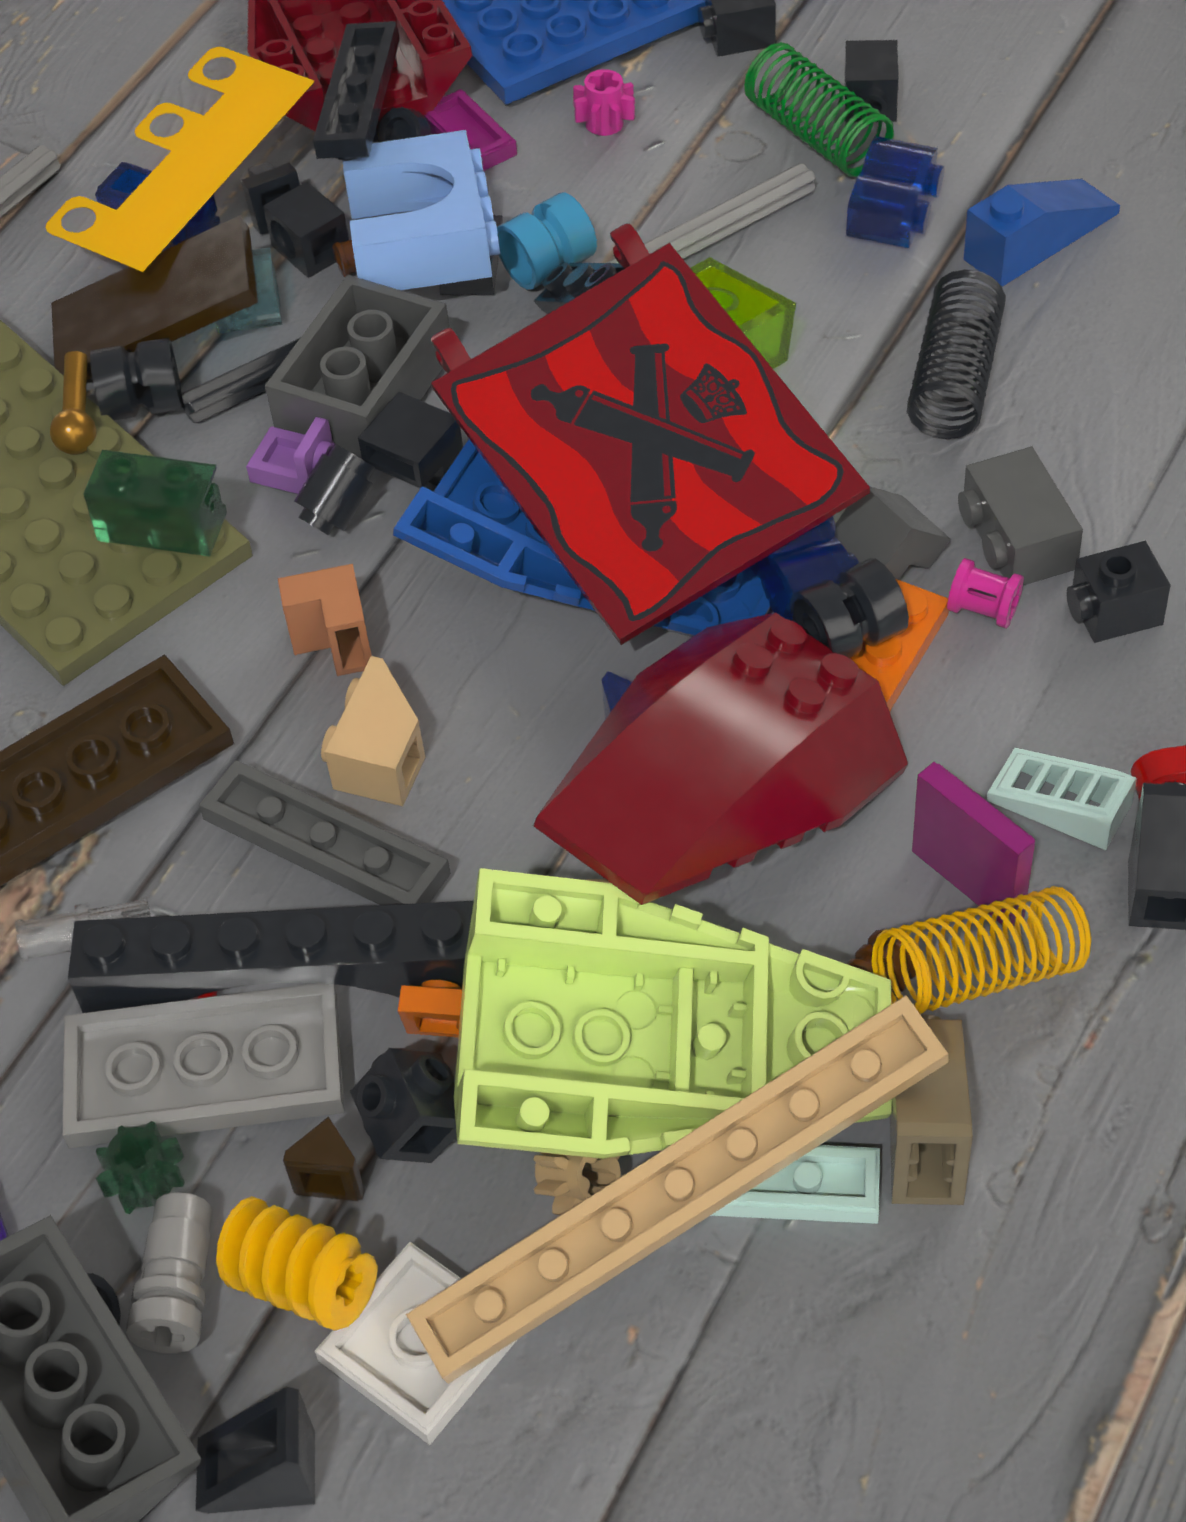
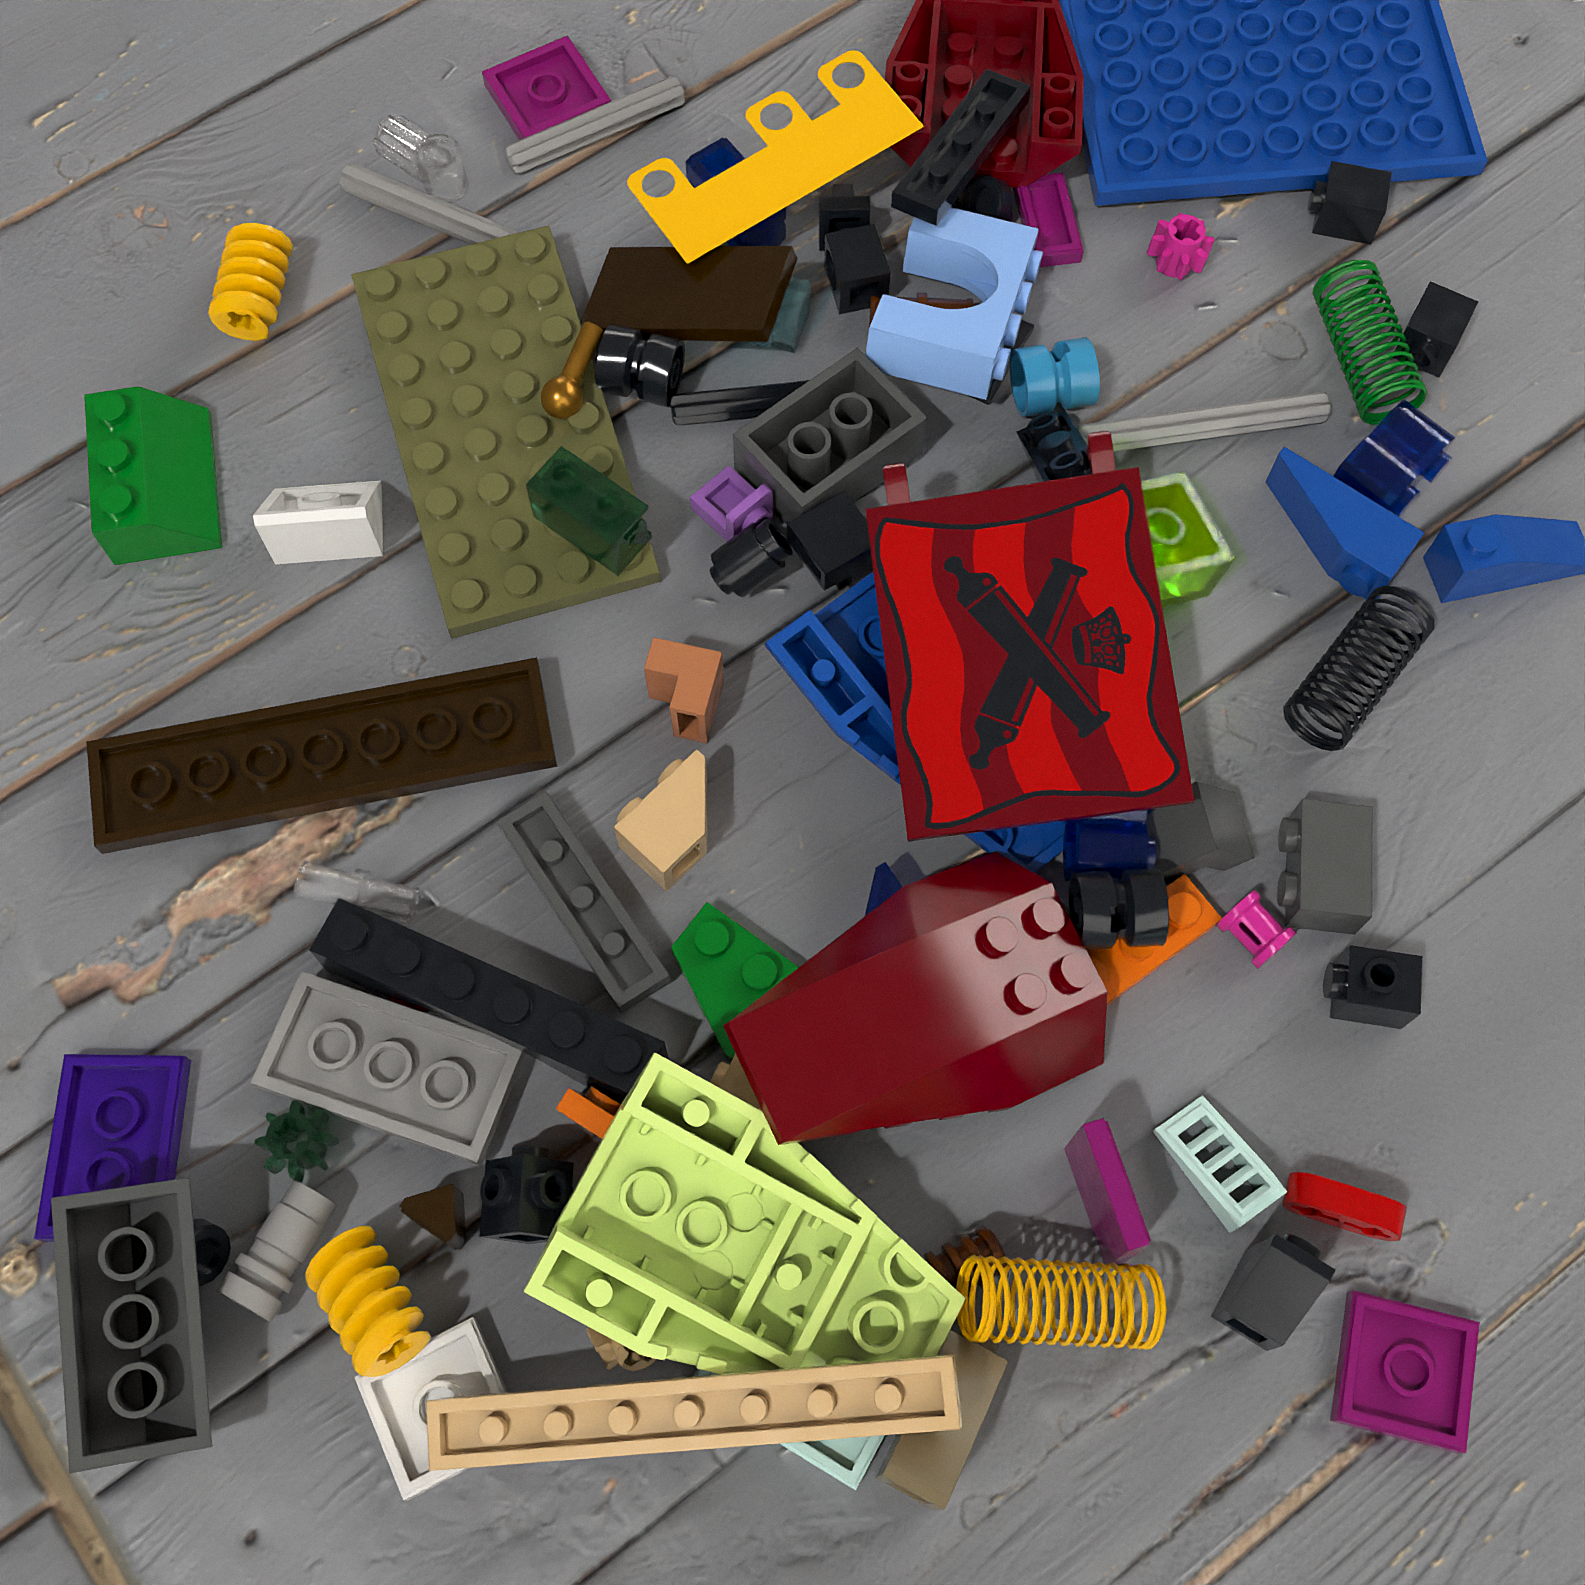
camera: 20 degrees right, 15 degrees up
black slope [196,1386,315,1514] -> none
none -> green wing [671,902,799,1063]
none -> blue slope [1266,446,1424,600]

